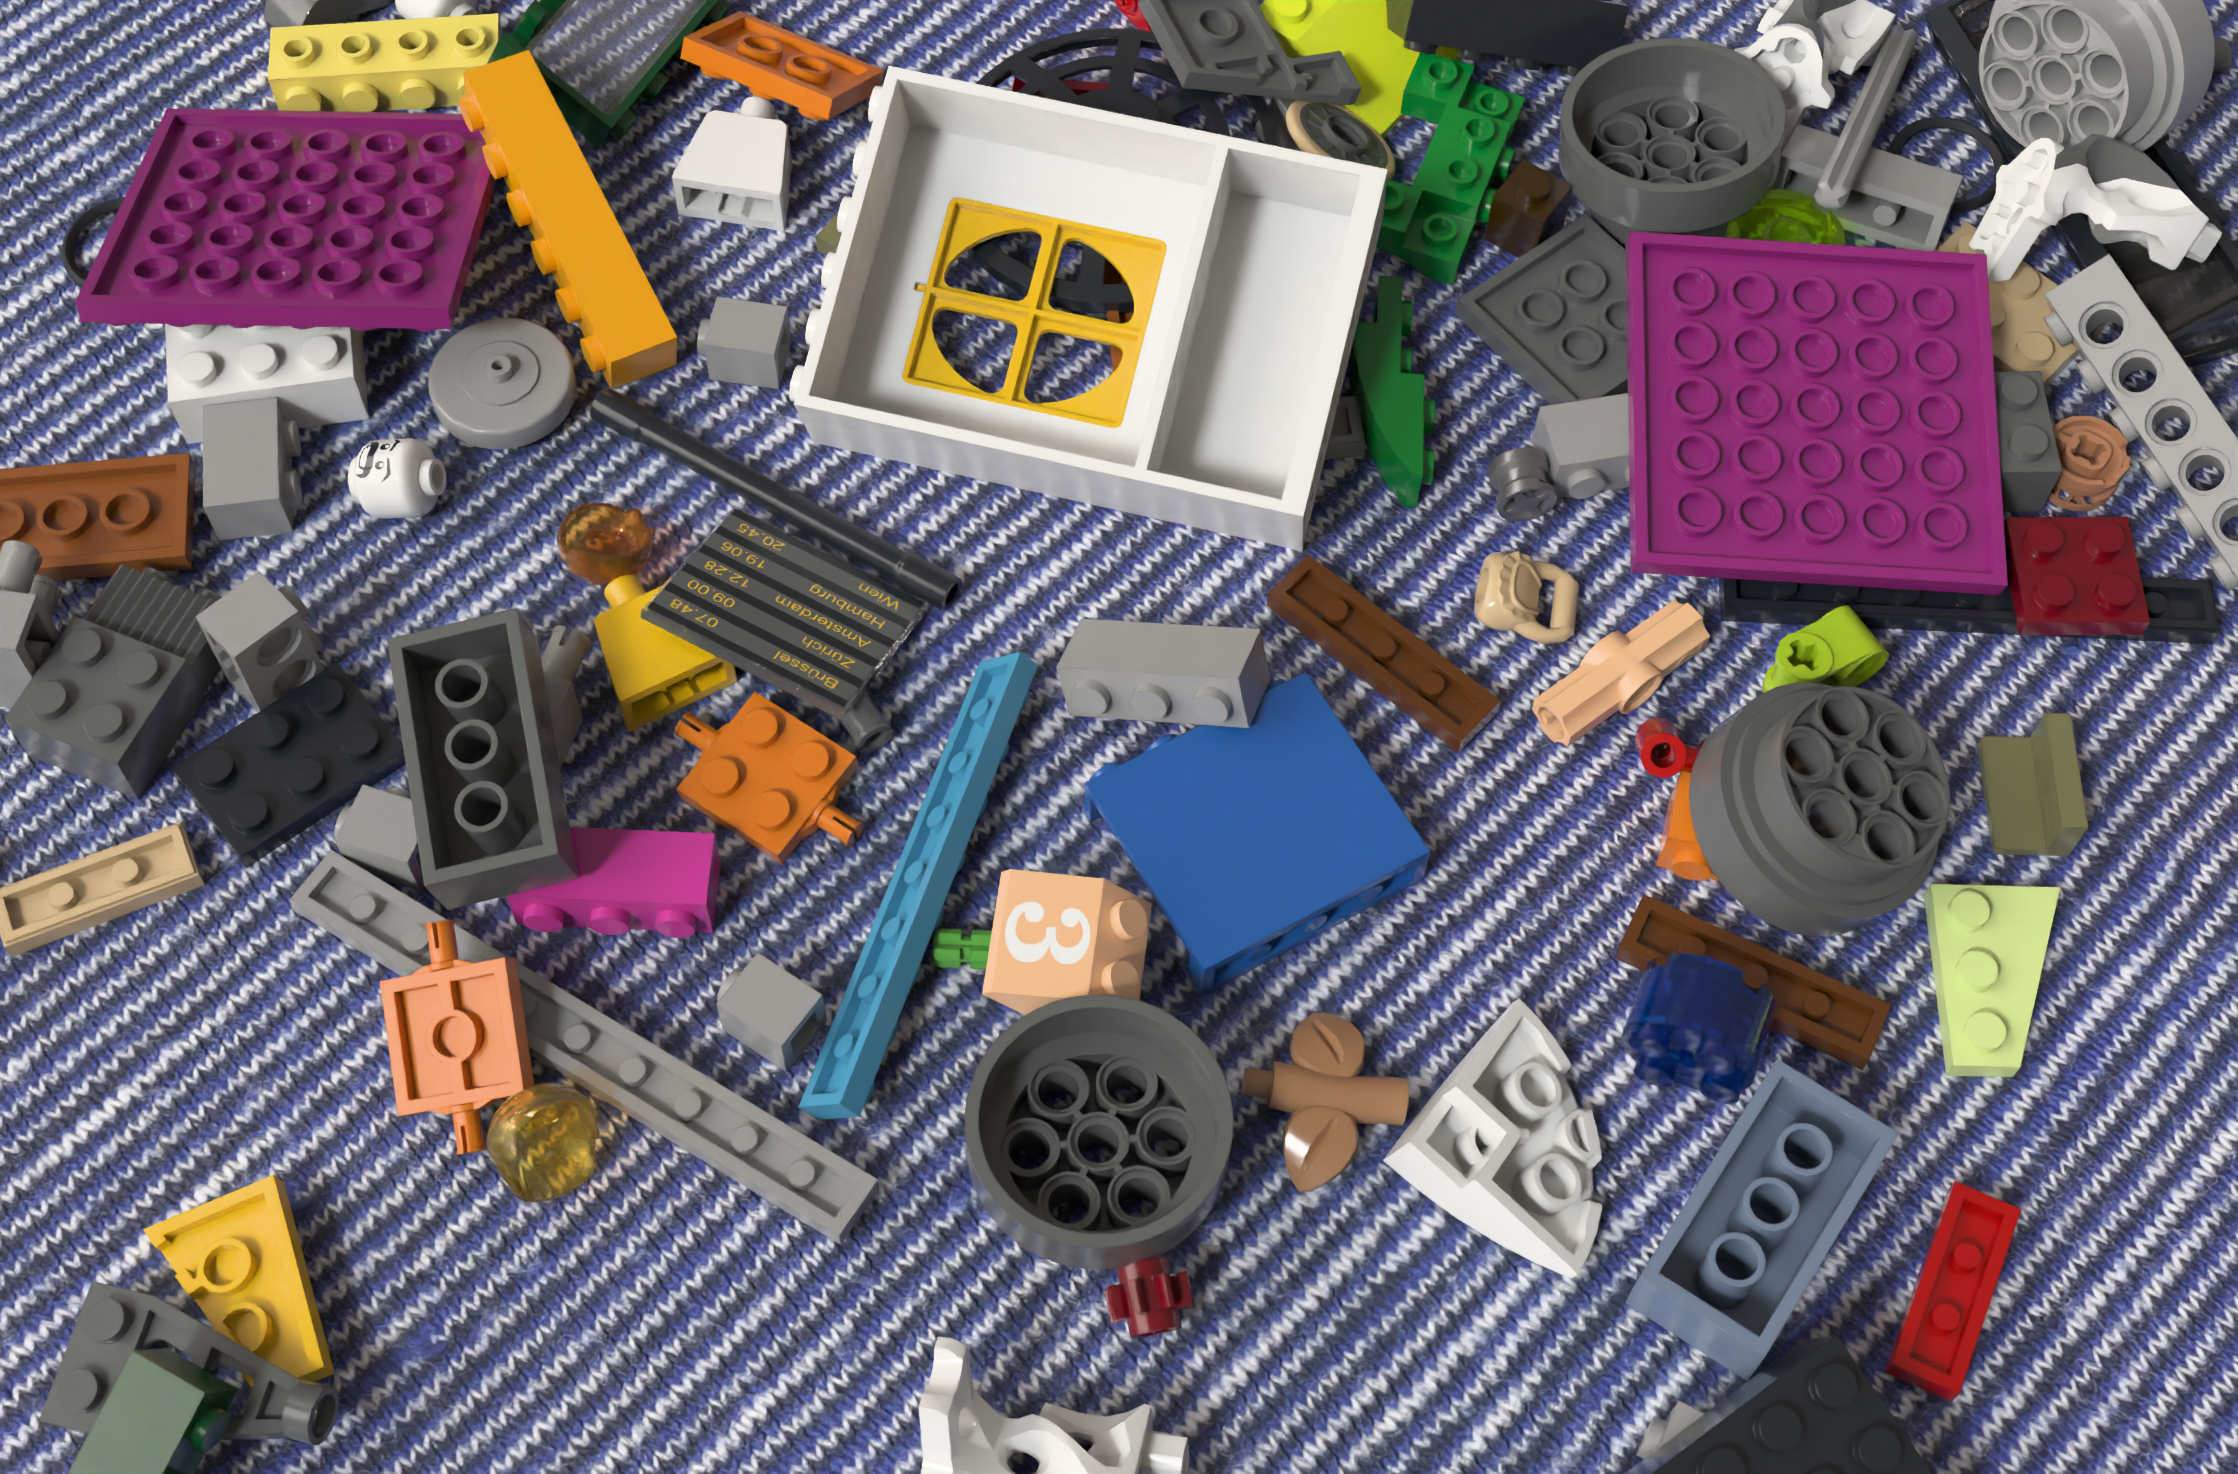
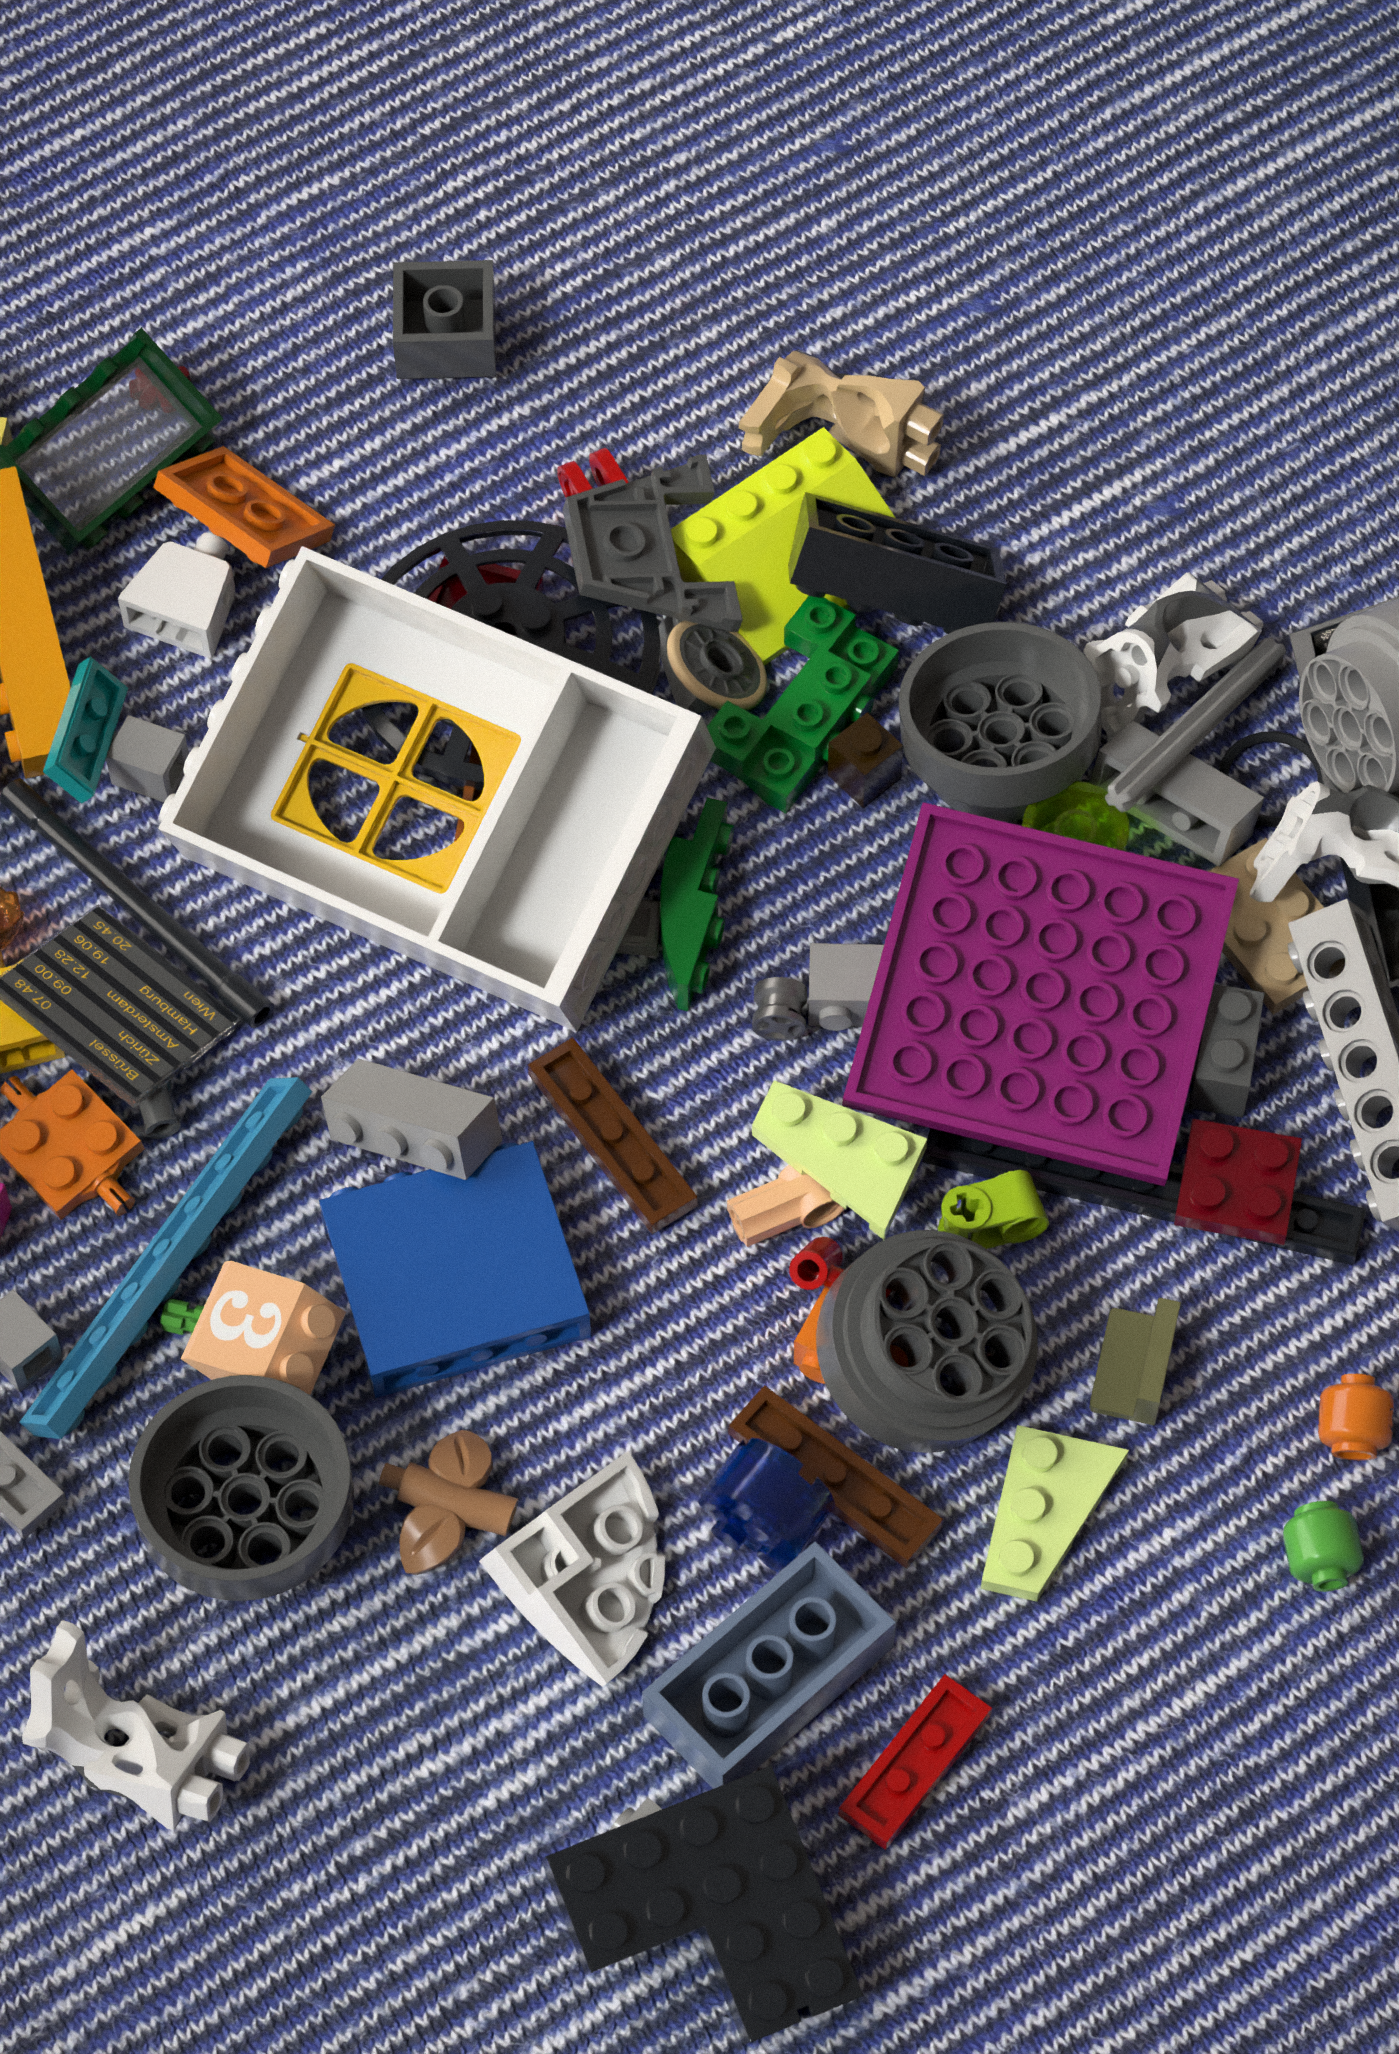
camera: 15 degrees right, 0 degrees up
dark red gear [1105,1256,1194,1339] -> none
dark grey plate [1455,214,1628,405] -> none
tan piece [1474,551,1579,644] -> none
nougat wheel [2048,416,2131,511] -> none
none -> teal tile [43,656,128,804]
none -> yellowish green wing [752,1080,927,1240]

